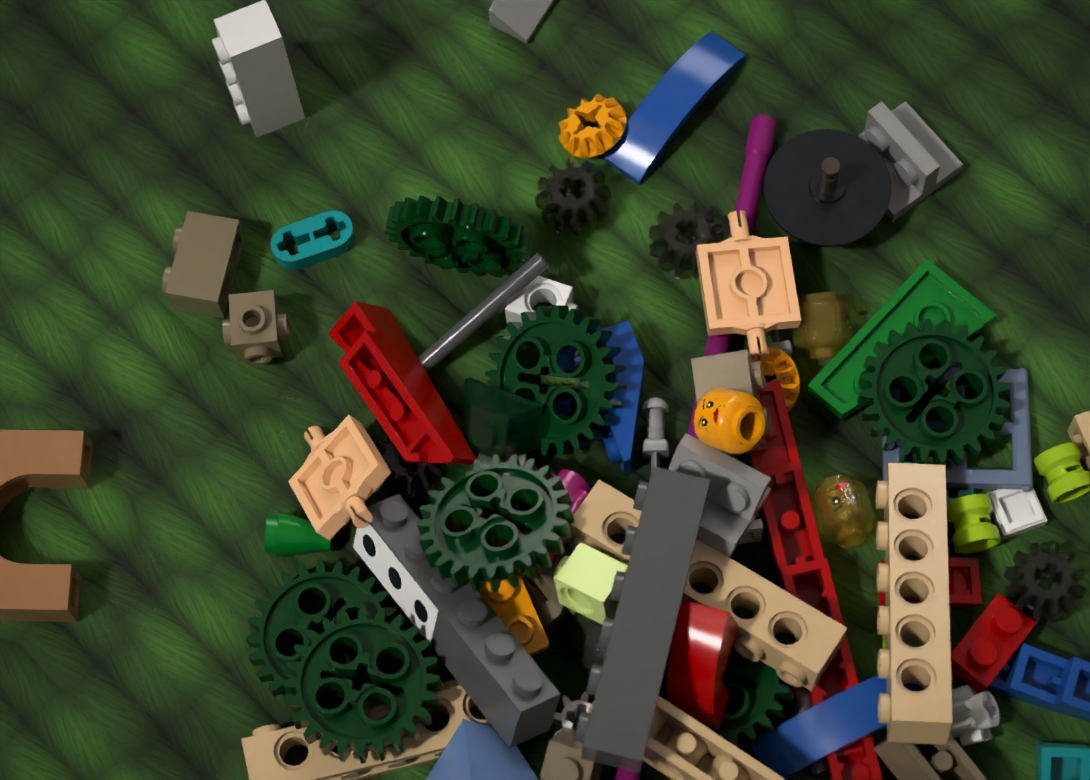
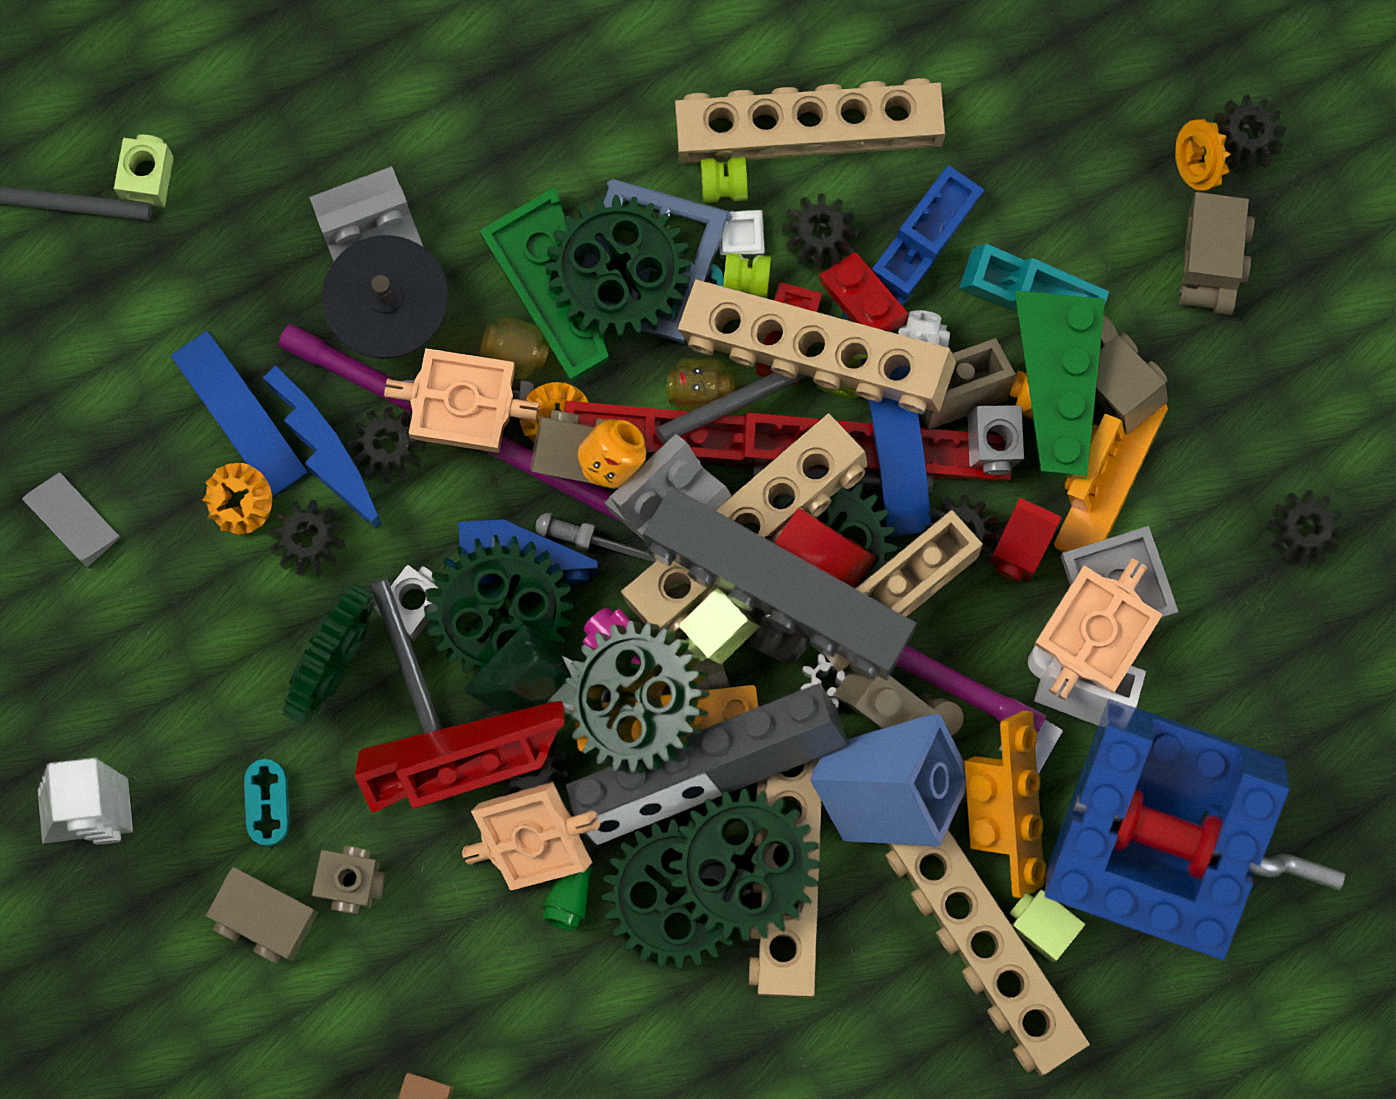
camera: 80 degrees left, 10 degrees up
none -> blue slope [263,365,382,529]
none -> dark grey bar [655,355,815,444]

